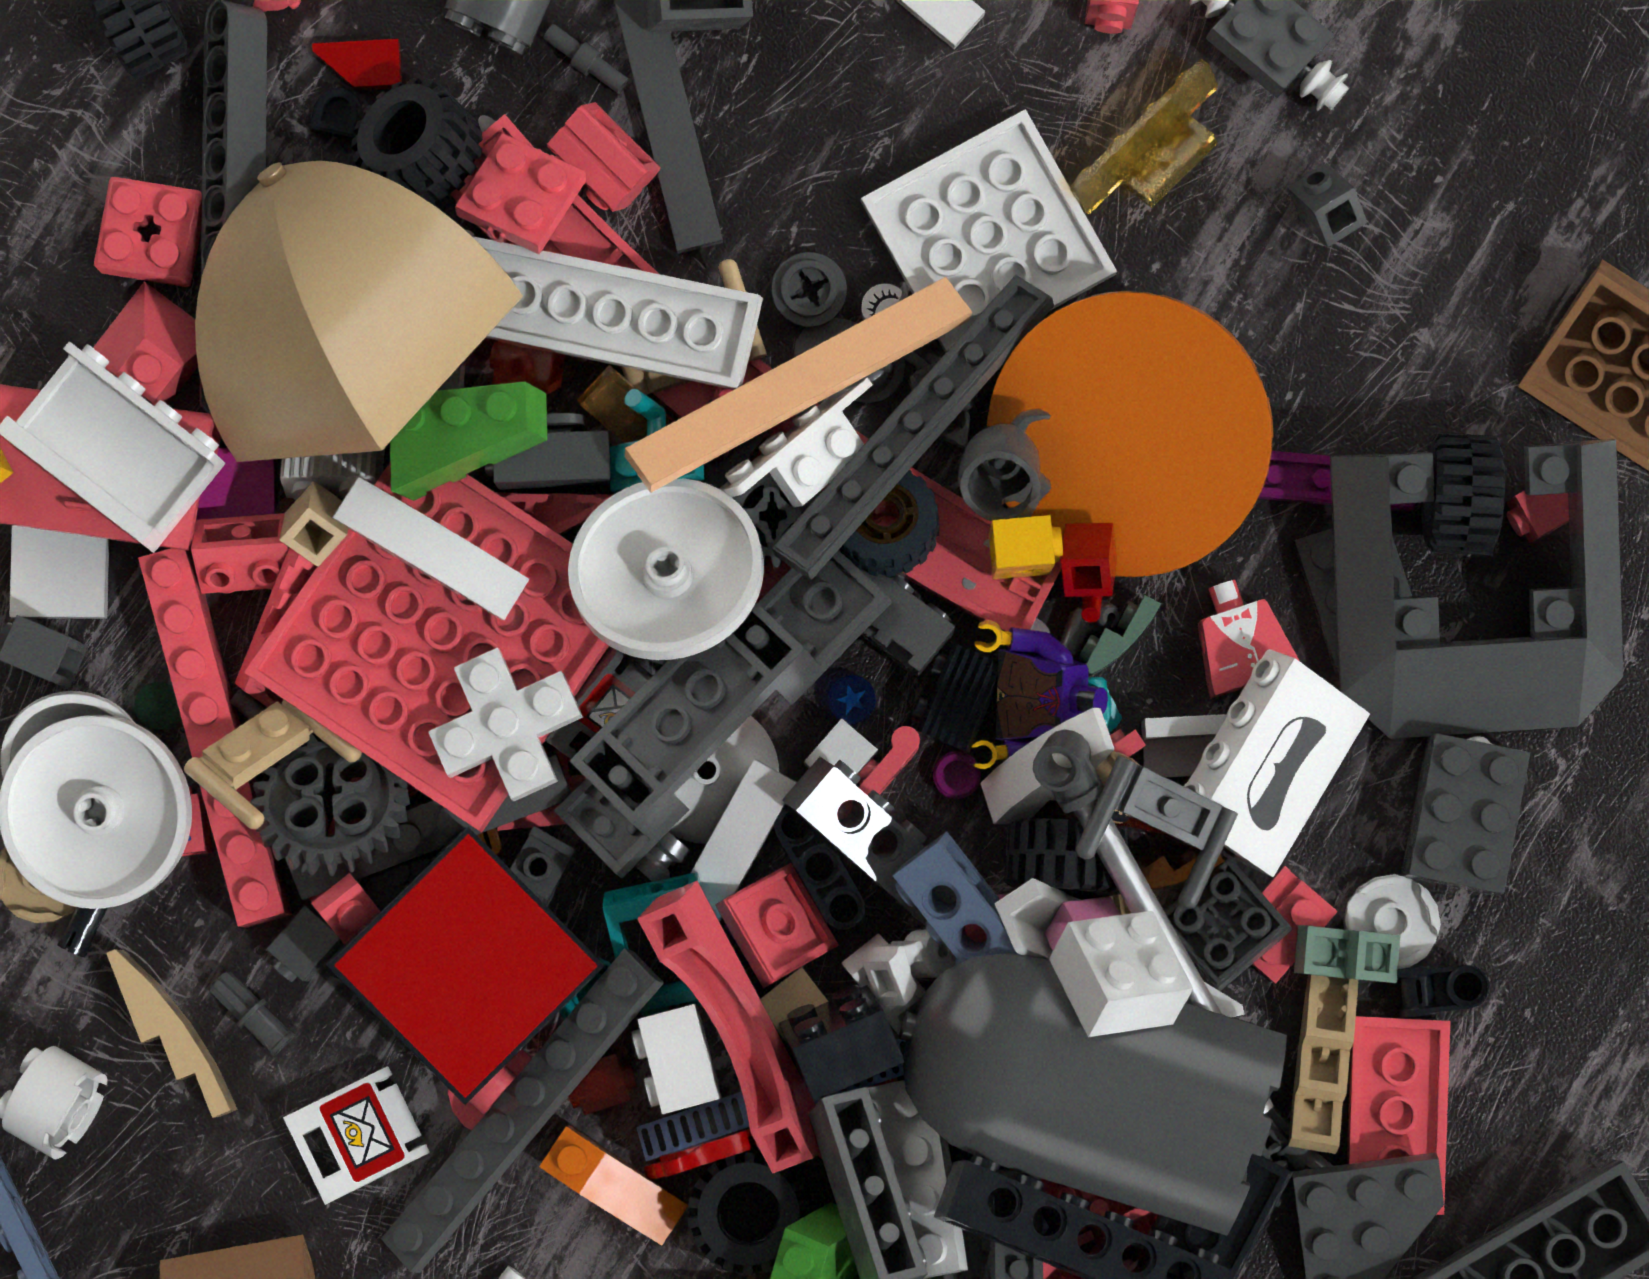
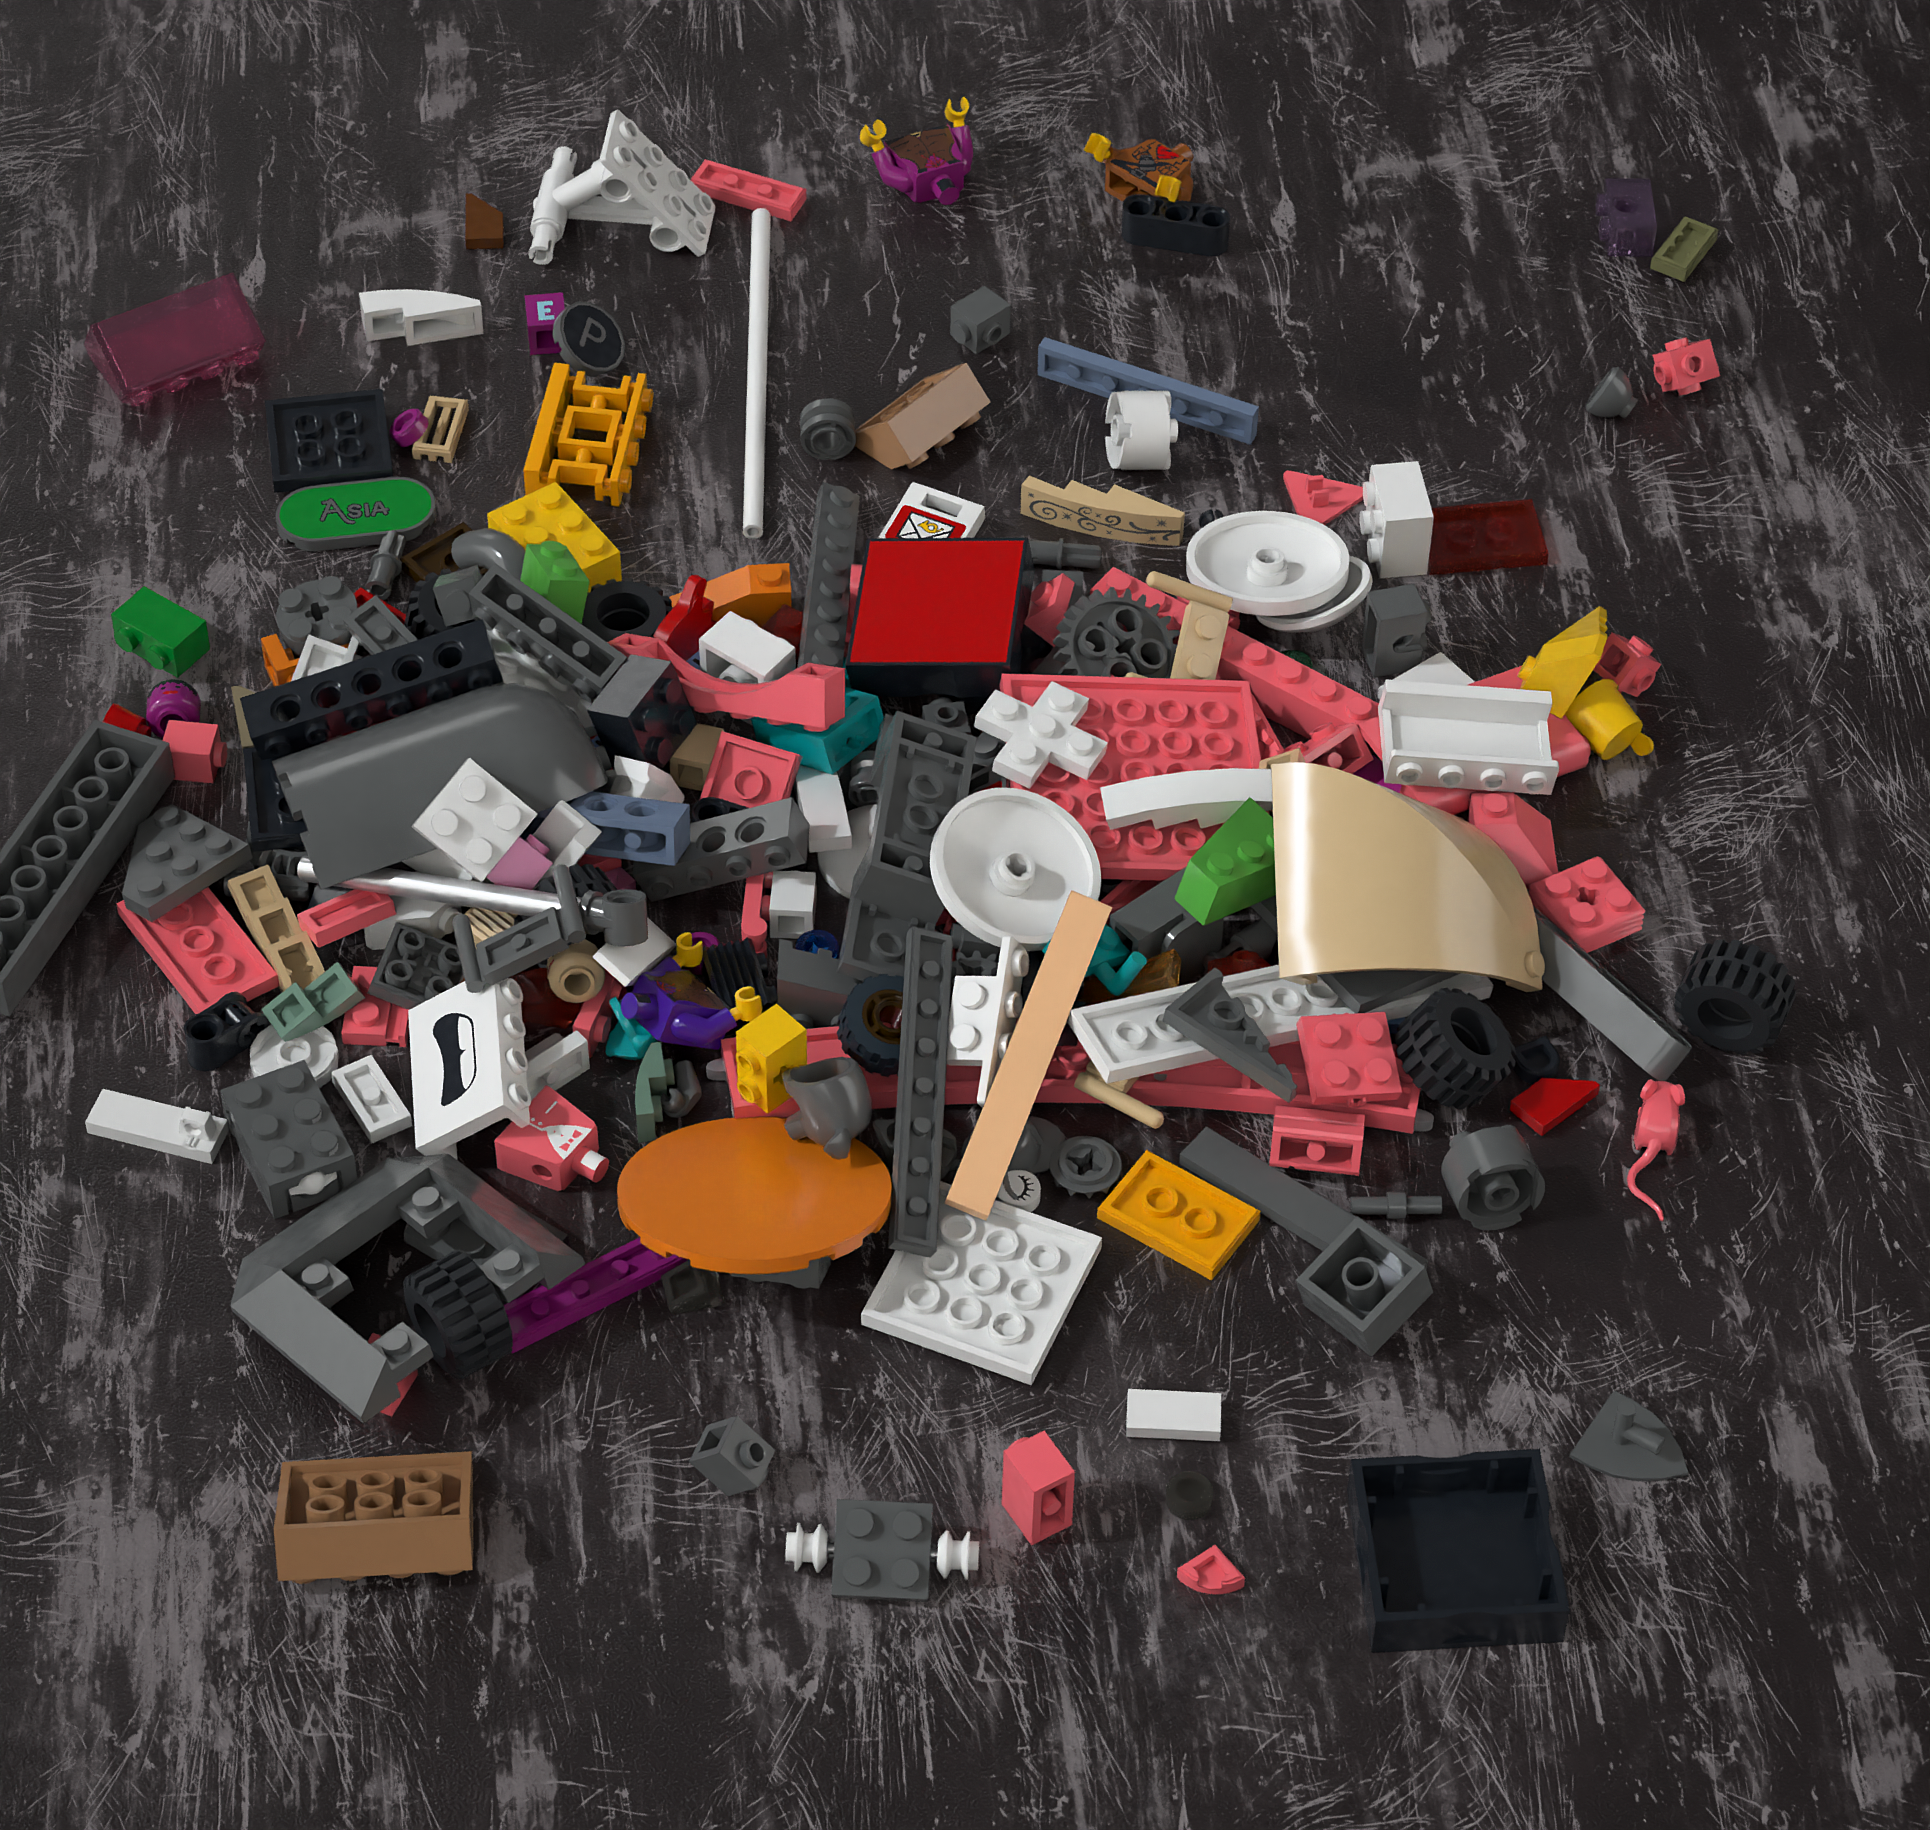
camera: 140 degrees right, 35 degrees down
red brick [1061,523,1117,622] -> none
clear yellow bracket [1070,59,1218,215] -> none
none -> white hinge [85,1089,229,1164]
none -> coral tile [297,889,396,948]
none -> white plate [331,1055,412,1143]
none -> light orange tile [1097,1150,1261,1281]
none -> dark grey wing [1162,968,1298,1103]

